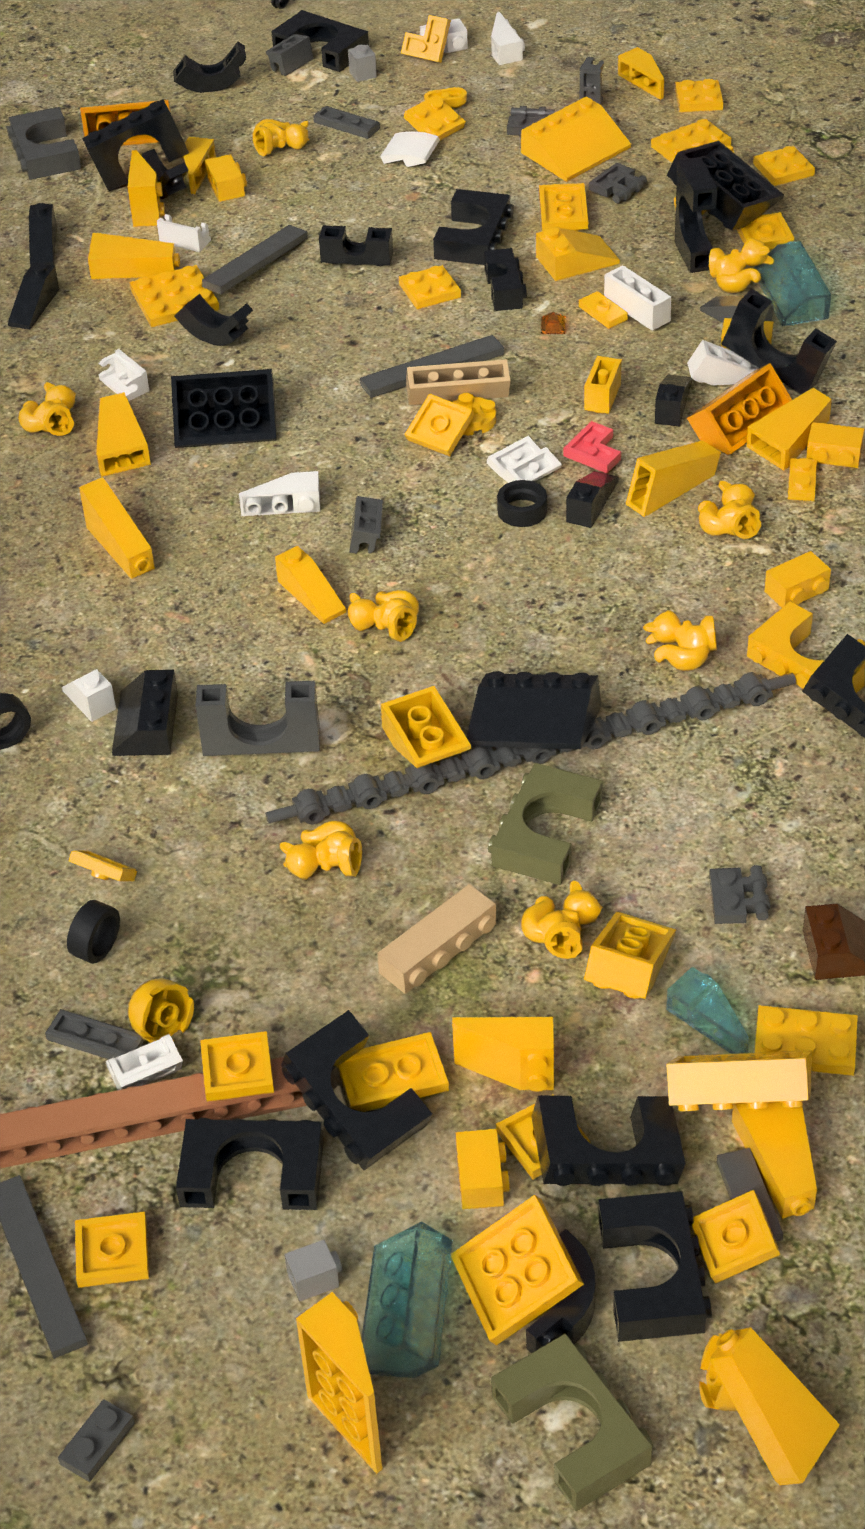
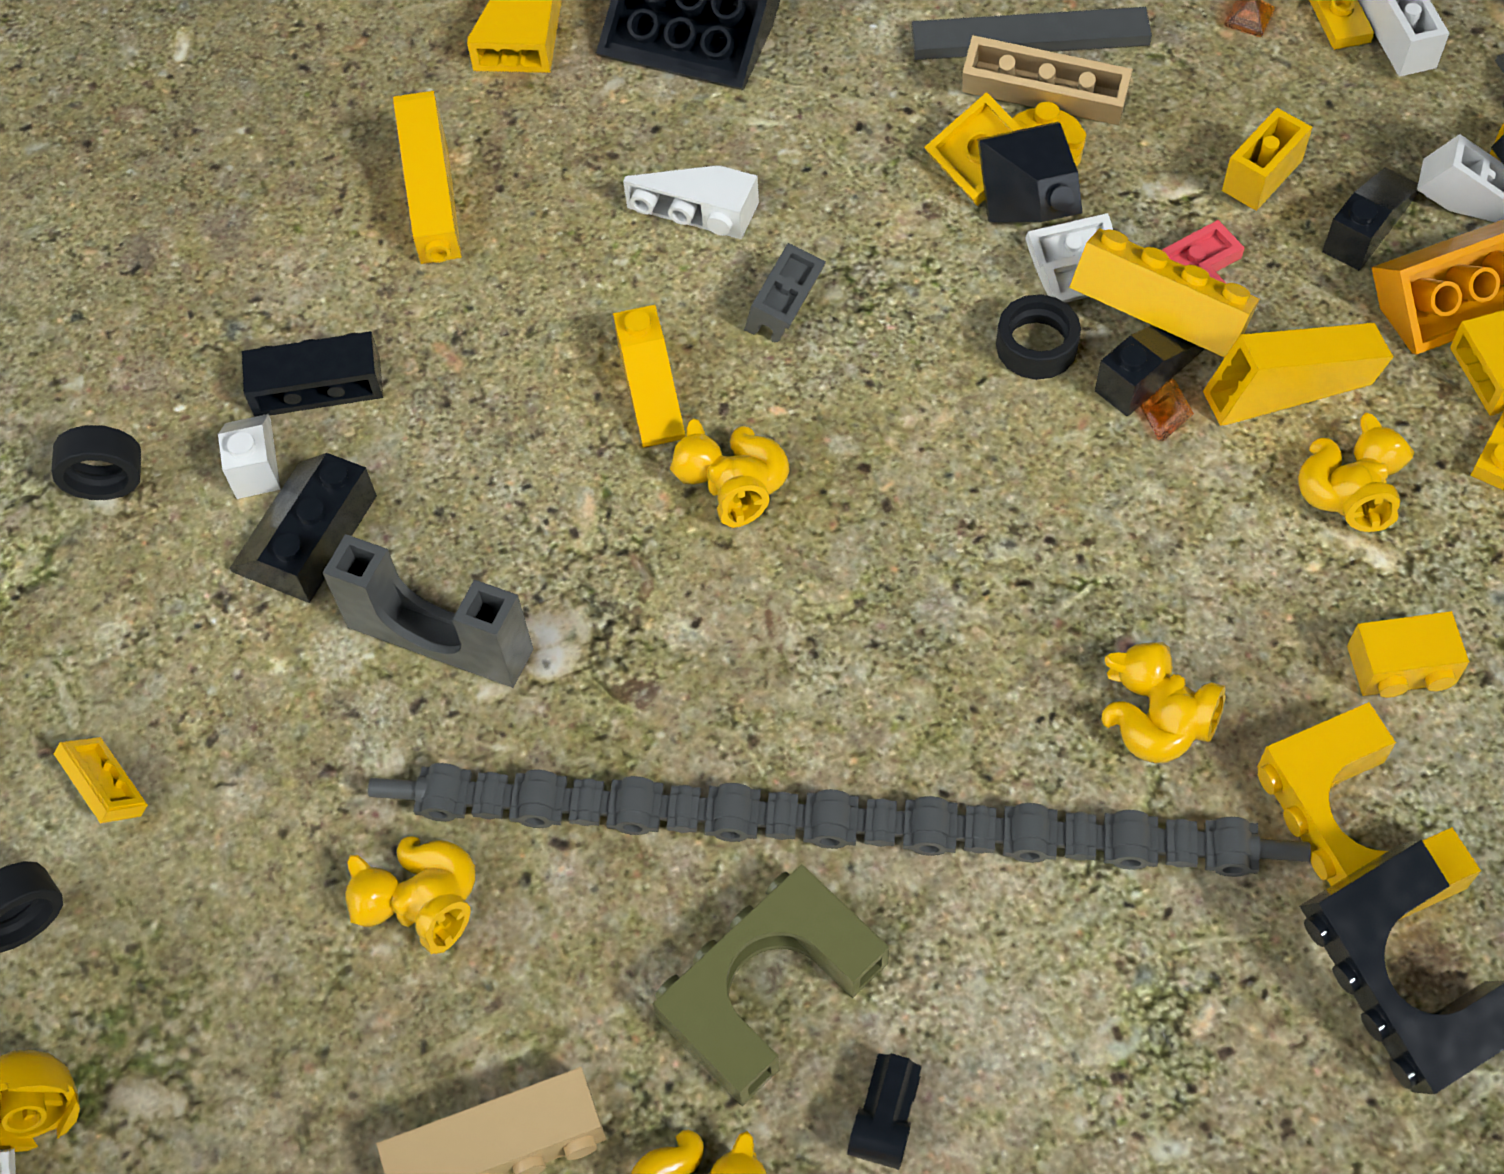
camera: 25 degrees right, 15 degrees up
yellow slope [381,686,471,768] -> none
black slope [466,671,601,749] -> none
none -> black brick [242,331,384,417]
none -> black piece [847,1053,922,1170]
none -> black slope [977,122,1083,222]
none -> yellow brick [1069,228,1260,358]
none -> clear orange slope [1140,379,1194,441]

